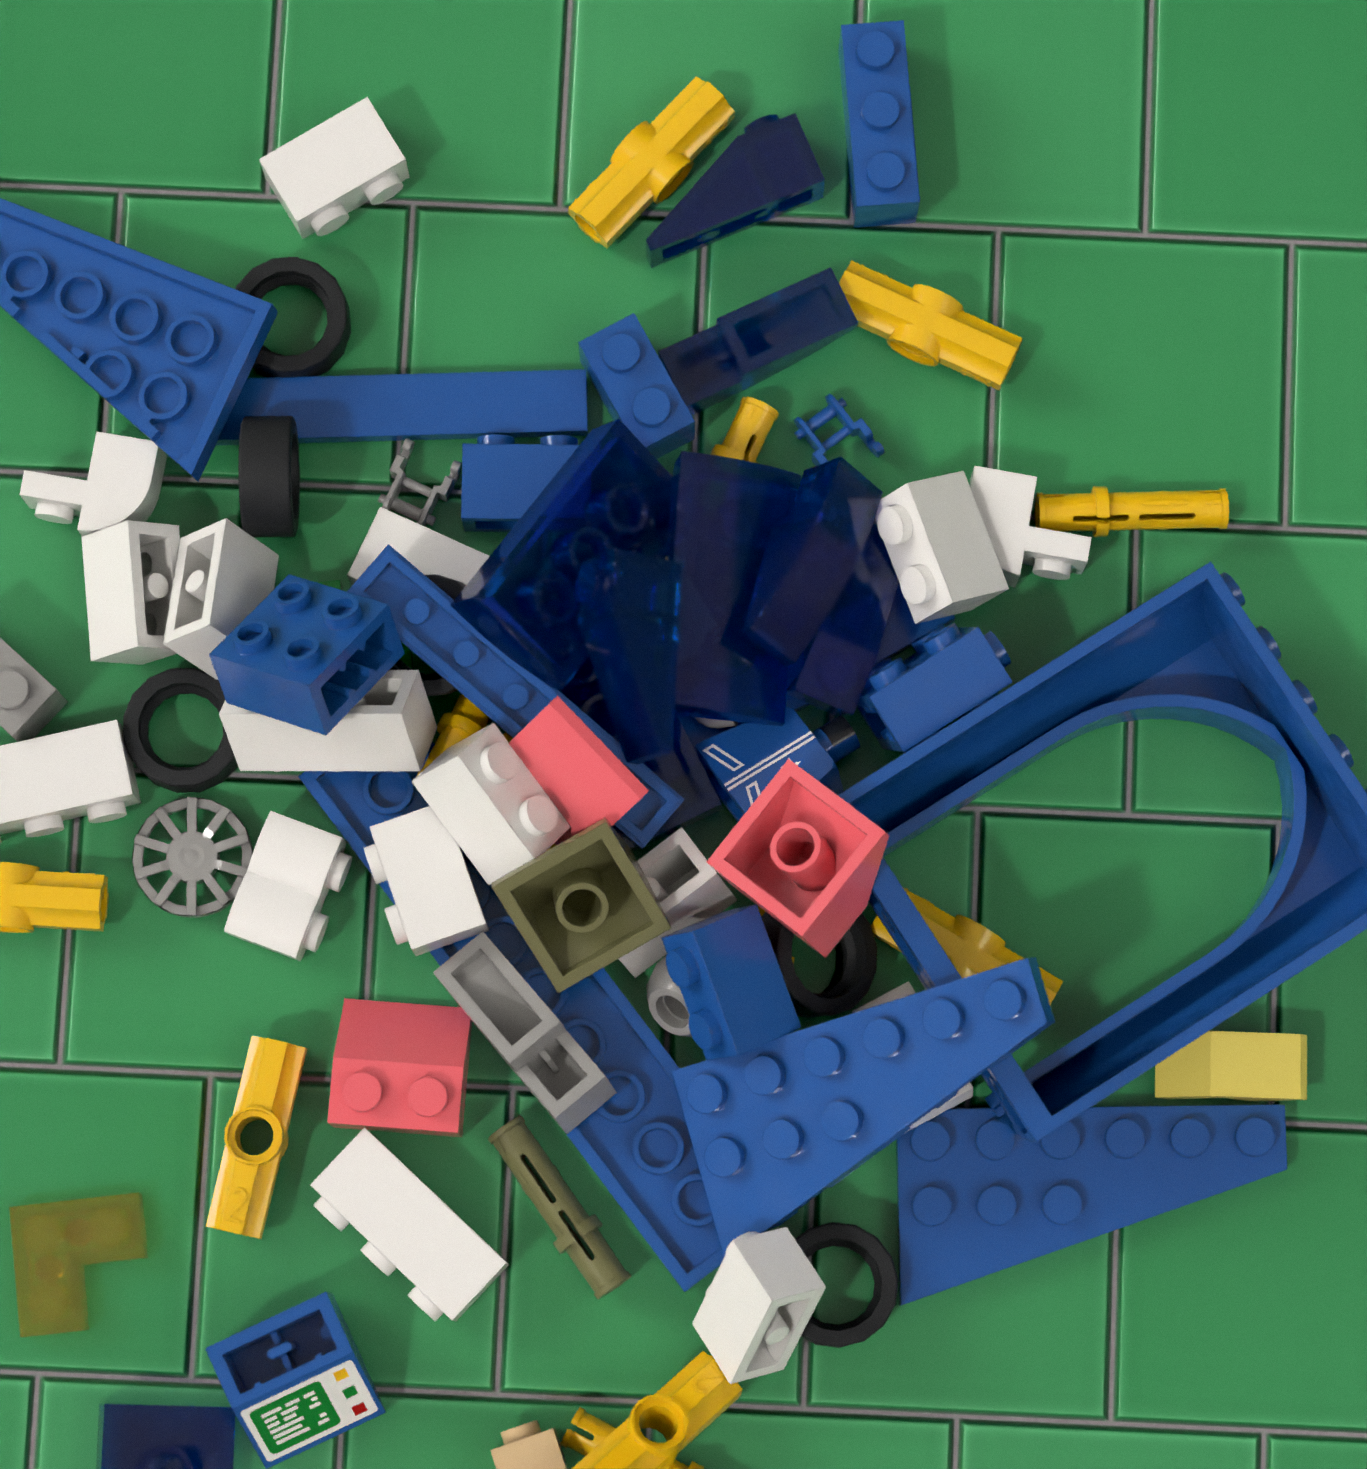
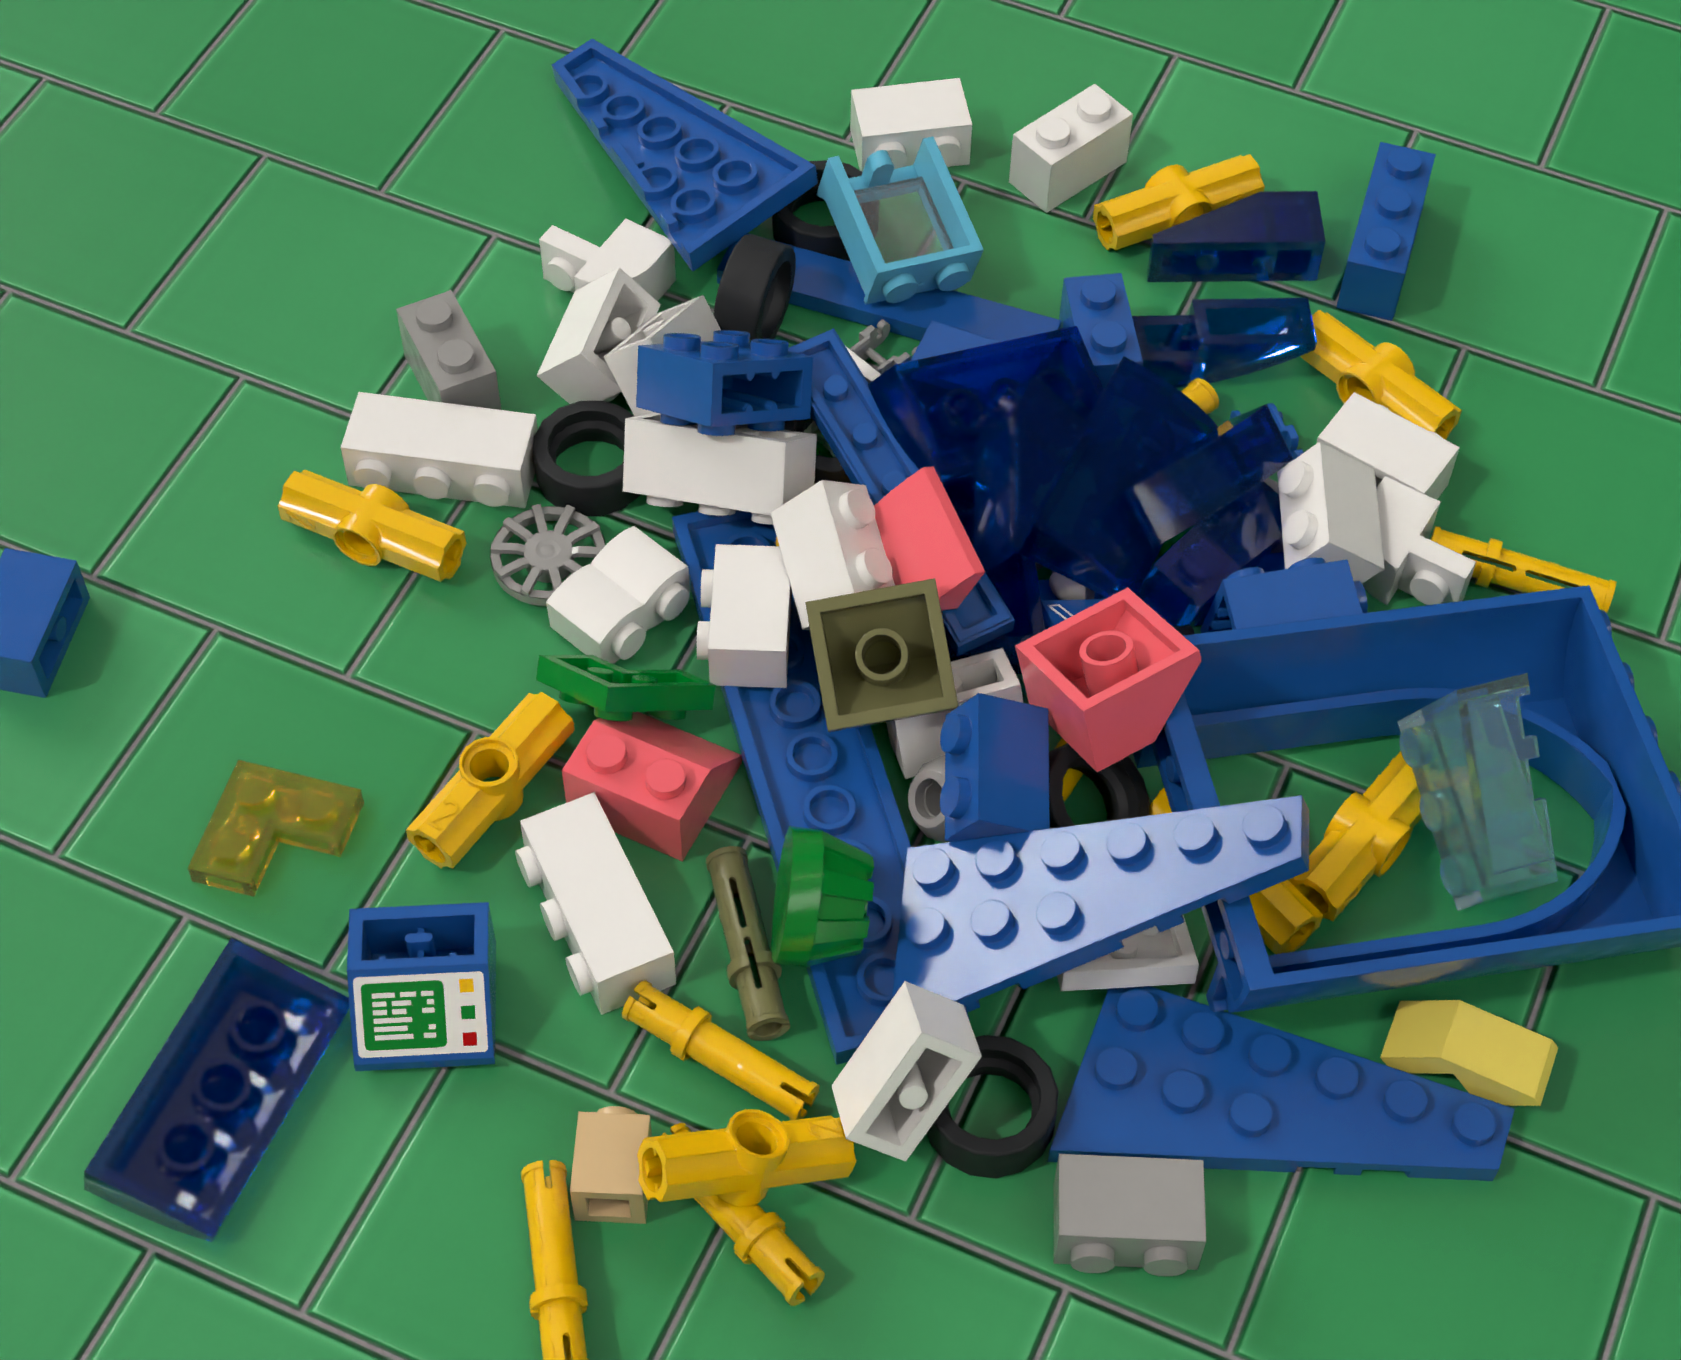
camera: 20 degrees right, 25 degrees down
light grey slope [433,931,617,1134] -> none
none -> green plate [536,655,716,721]
none -> yellow pin [622,980,820,1120]
none -> green piece [771,826,874,967]
none -> medium azure window [816,136,984,305]
none -> white brick [1009,84,1133,213]
none -> light grey brick [1053,1154,1206,1276]
none -> yellow piece [1289,750,1448,921]
none -> white brick [1316,392,1460,500]
none -> clear light blue wedge [1397,673,1558,911]

